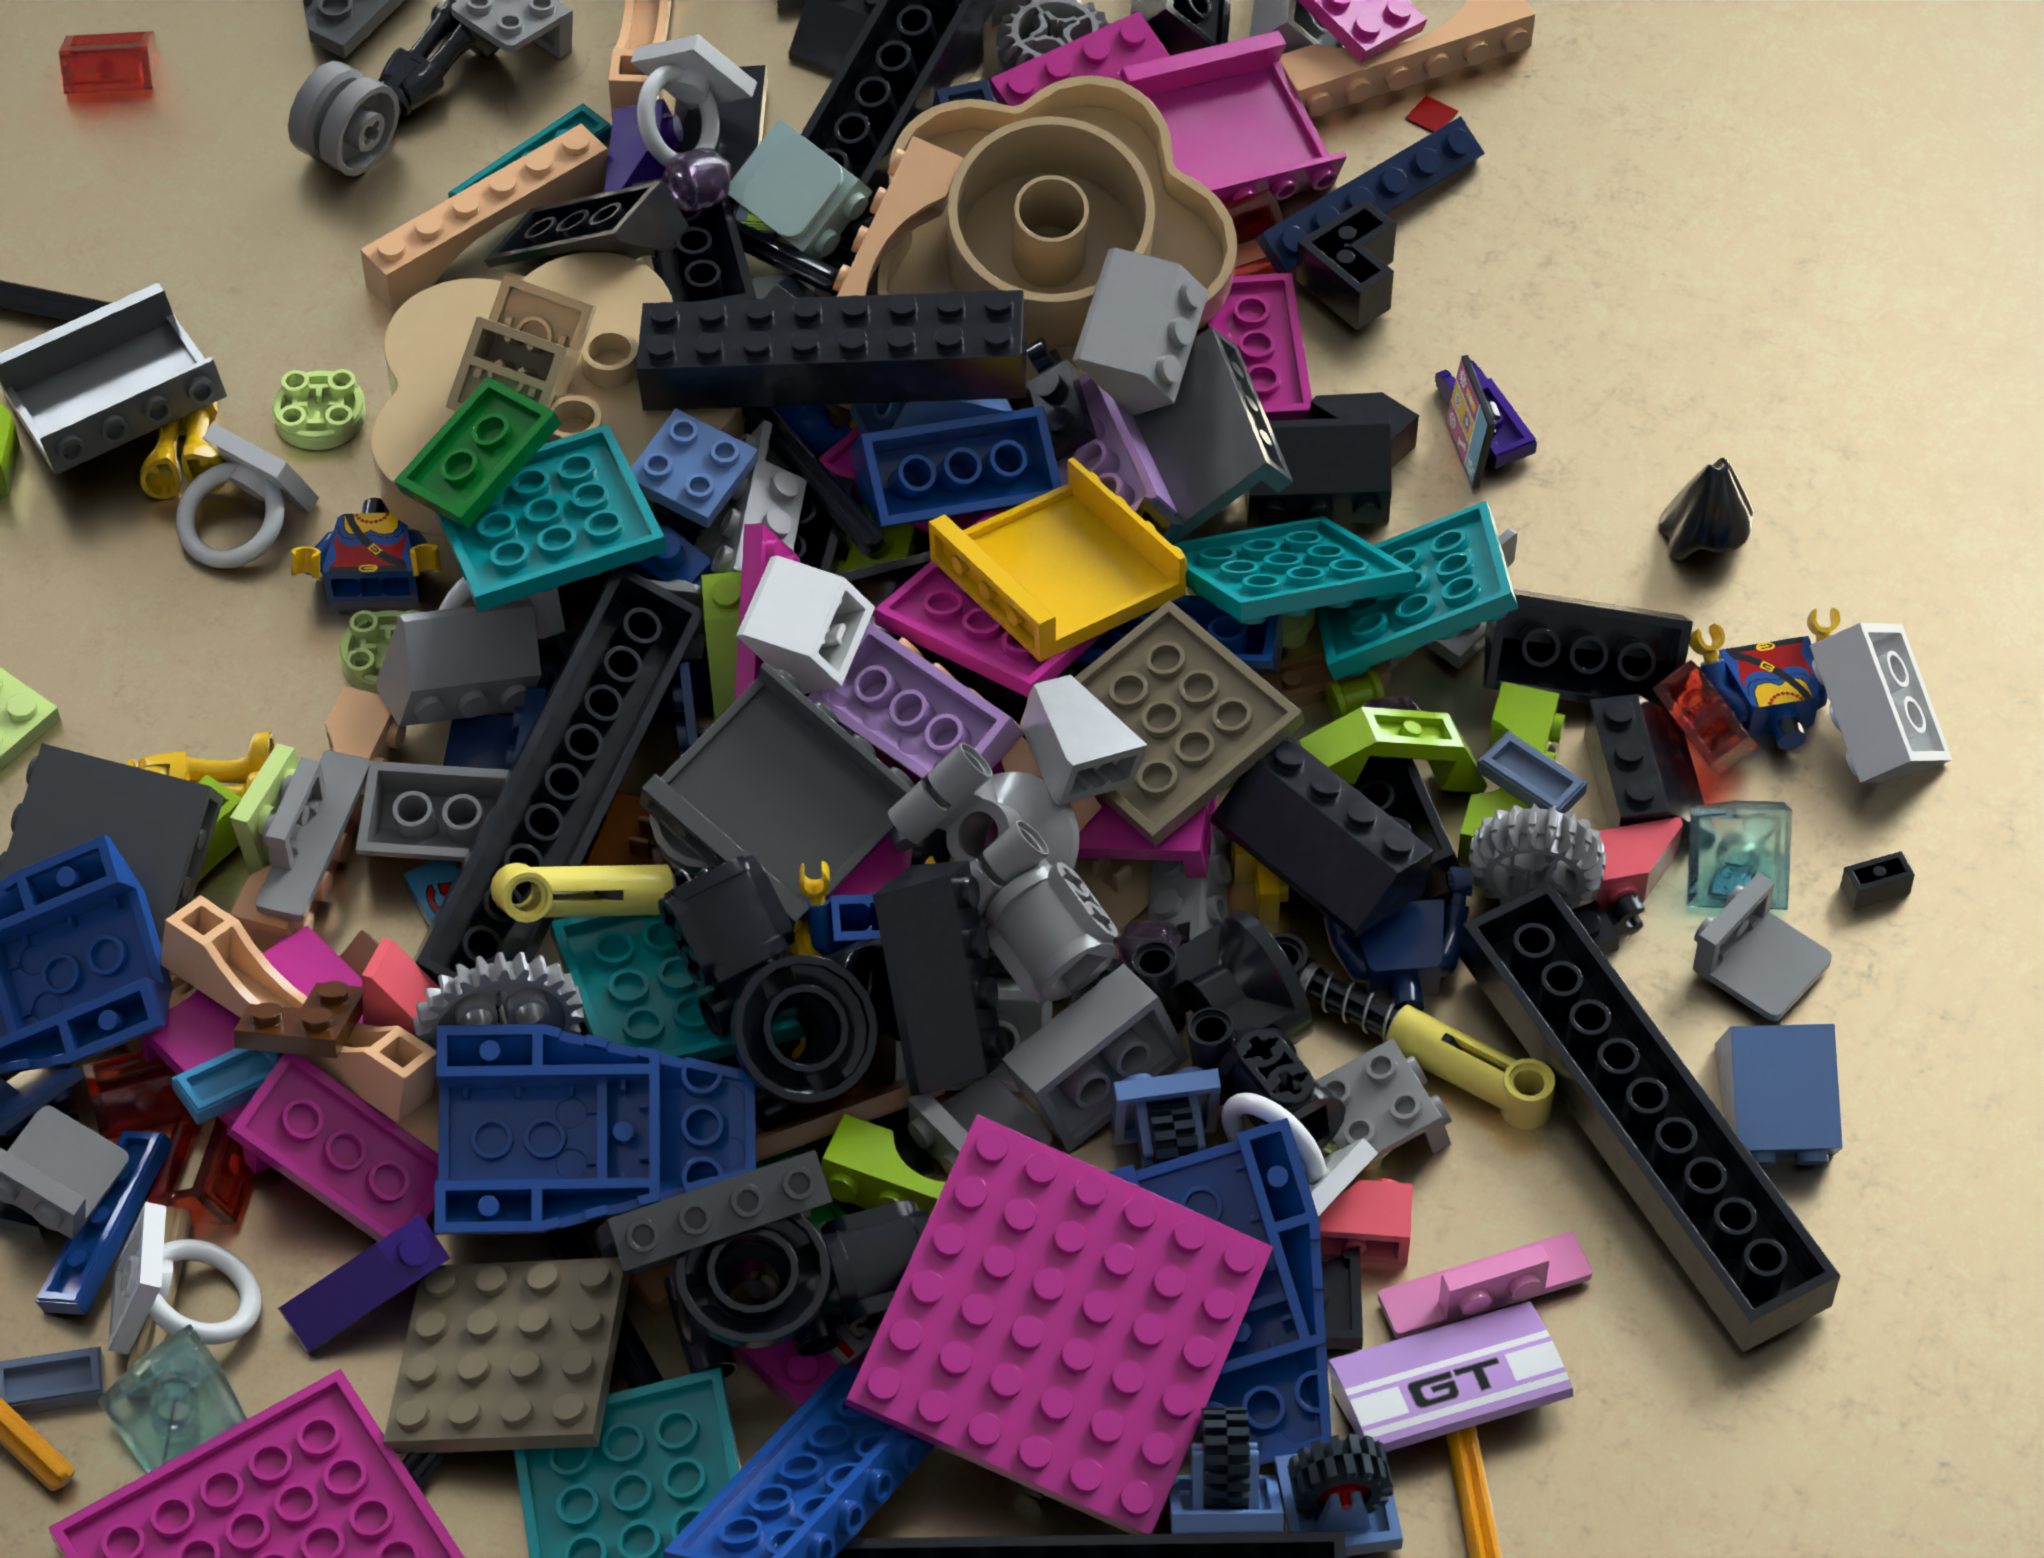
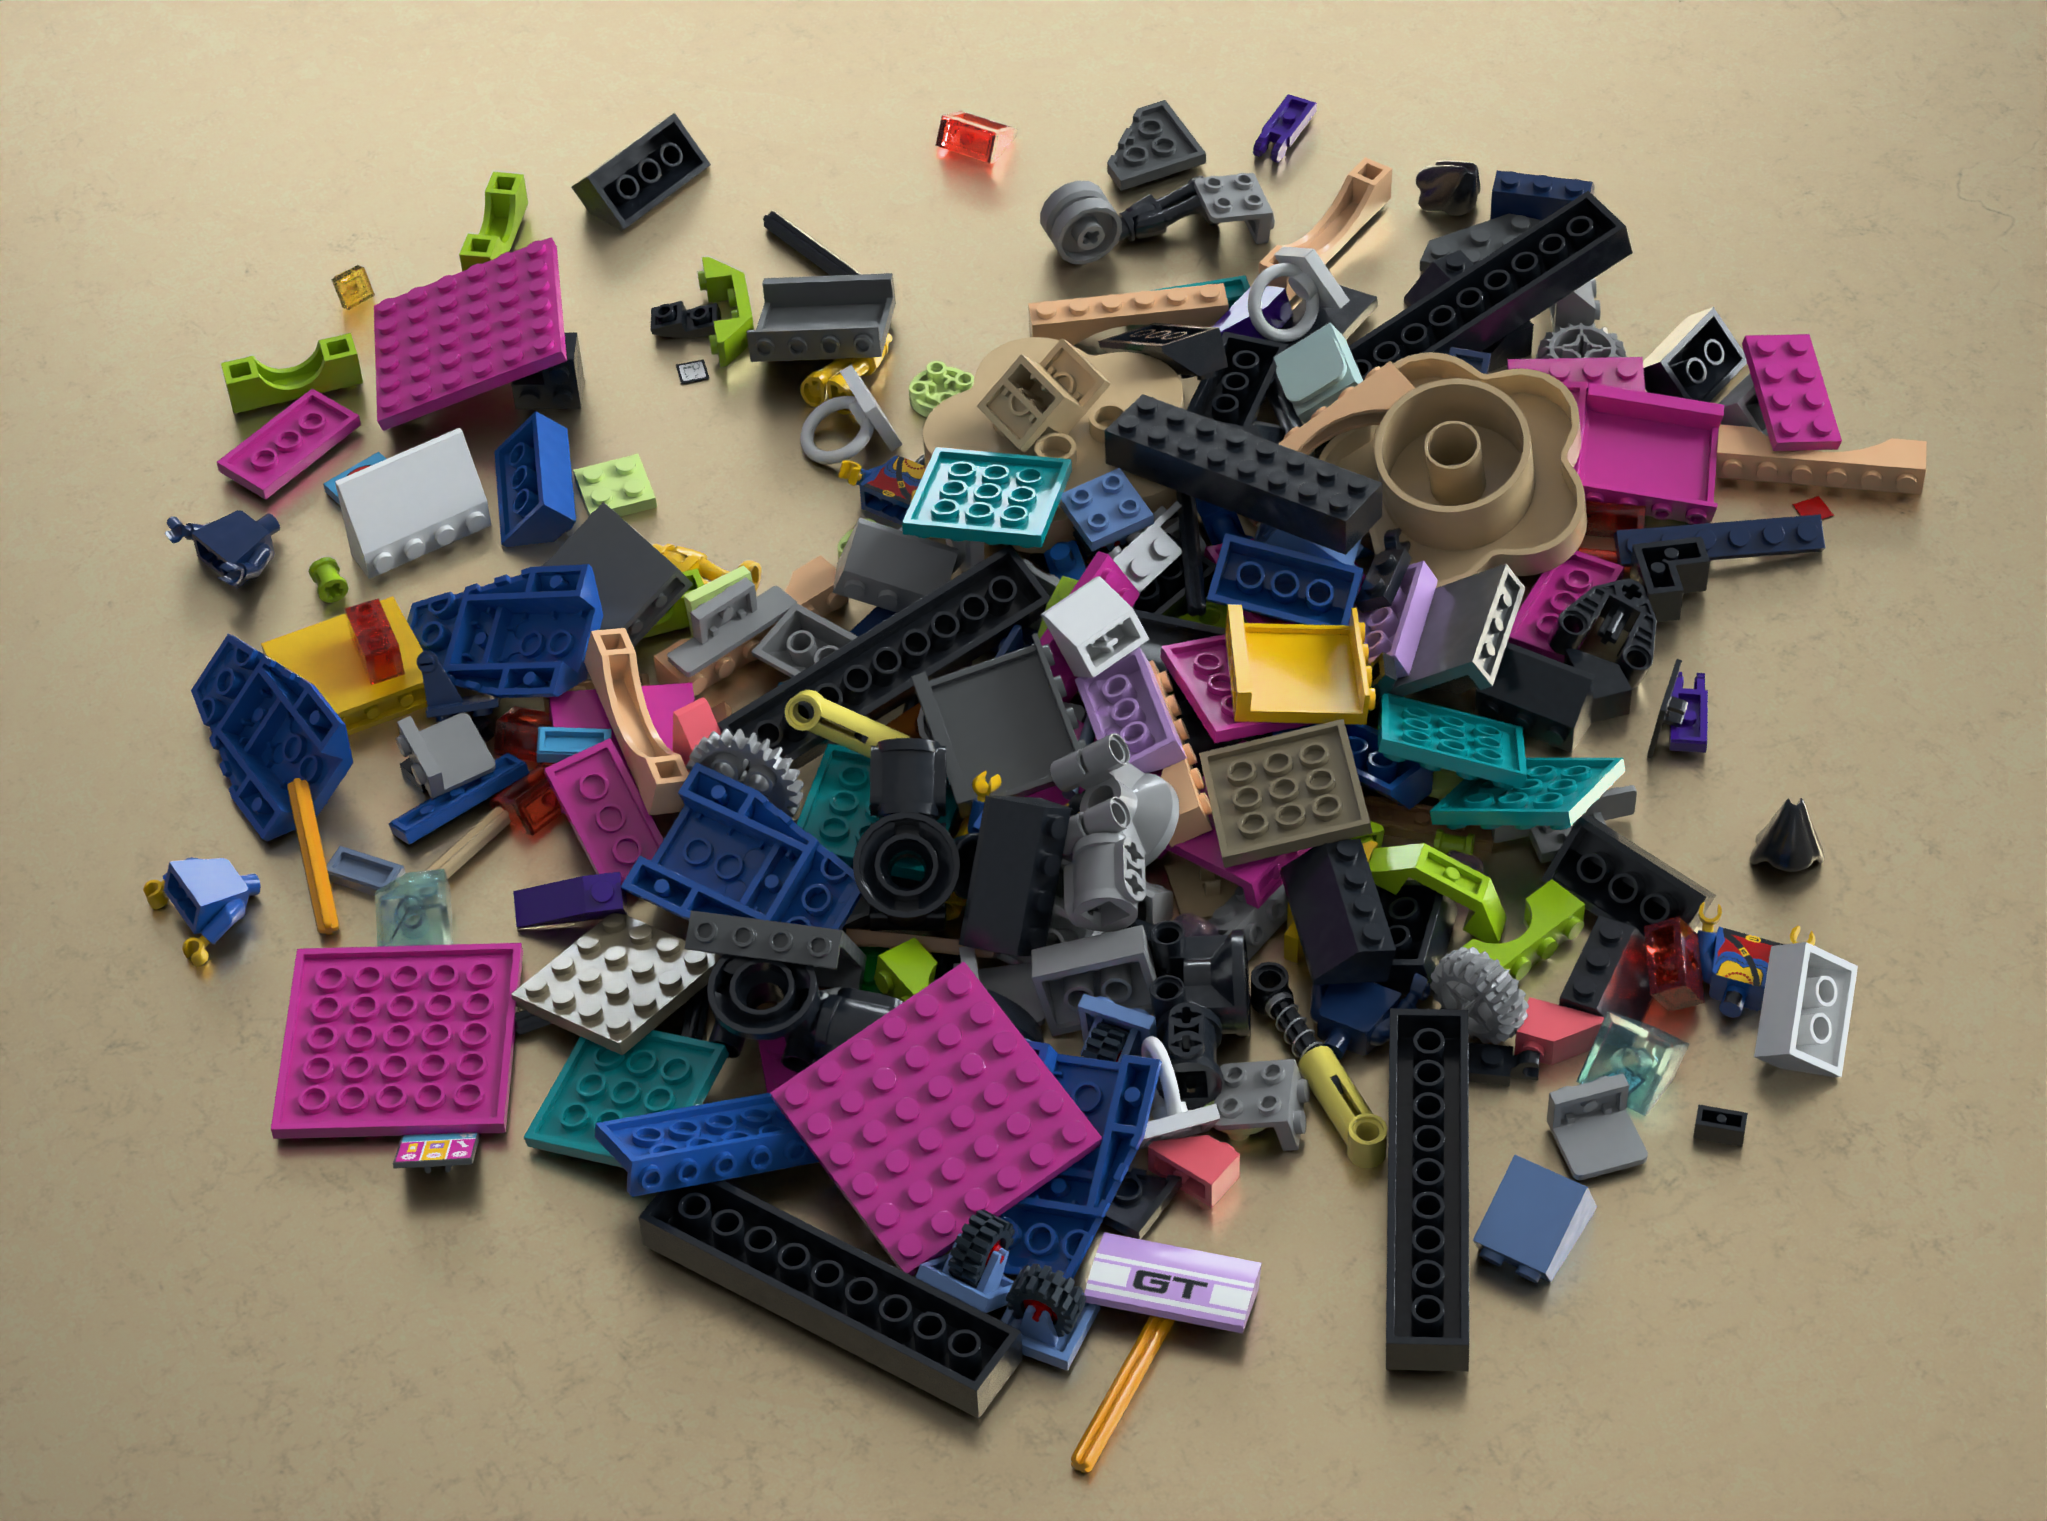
camera: 35 degrees right, 5 degrees down
white tile [108,1202,262,1355] -> none
reddish brown plate [233,981,363,1059] -> none
green plate [394,377,562,530] -> none
clear purple head [662,147,733,212] -> none
light grey slope [1020,674,1147,806] -> none
light grey slope [1072,247,1209,416] -> none
bright pink bracket [1378,1232,1593,1339] -> none
sand blue tile [1476,731,1587,813] -> none
none -> black connector [1548,579,1657,690]

